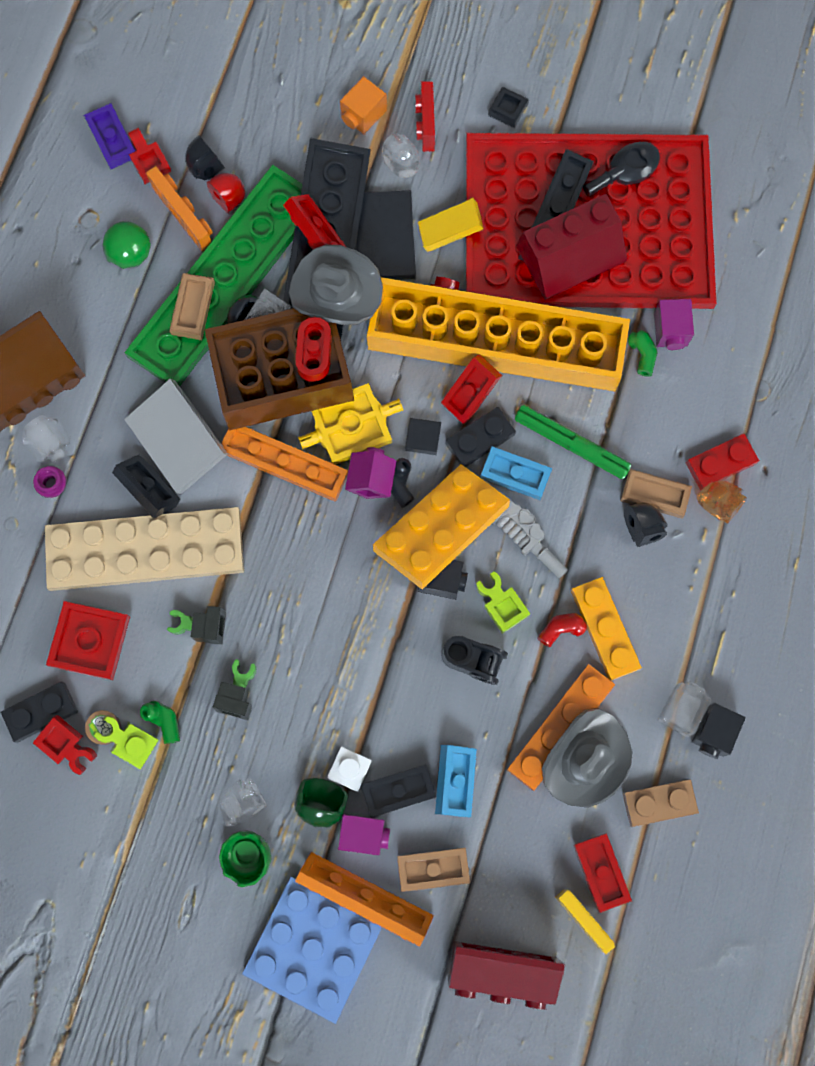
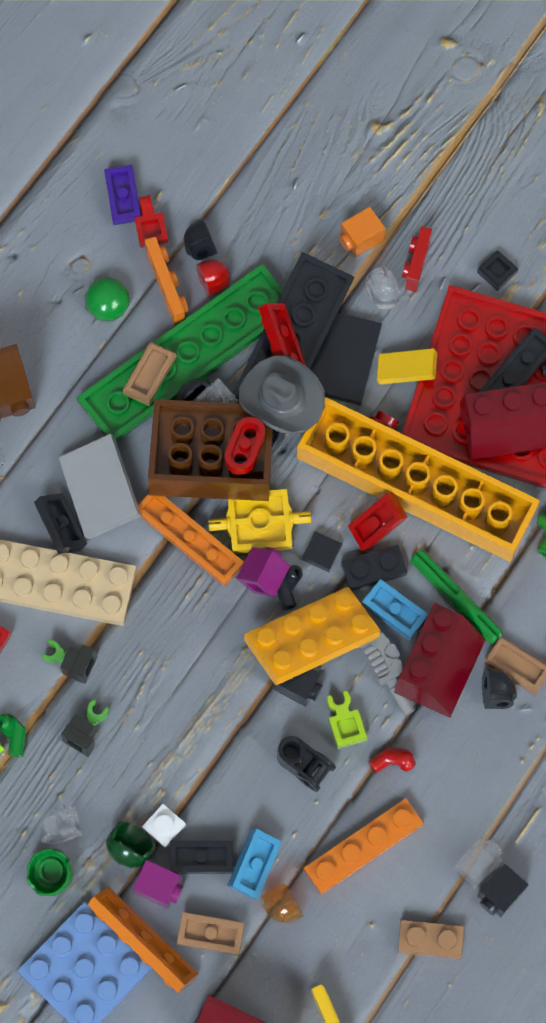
camera: 15 degrees right, 5 degrees down
dark grey hat [542,708,633,808] -> none
light orange plate [571,577,642,681] -> none
red plate [573,833,632,913] -> none
none -> clear orange piece [261,882,304,923]
none -> dark red slope [394,603,485,718]

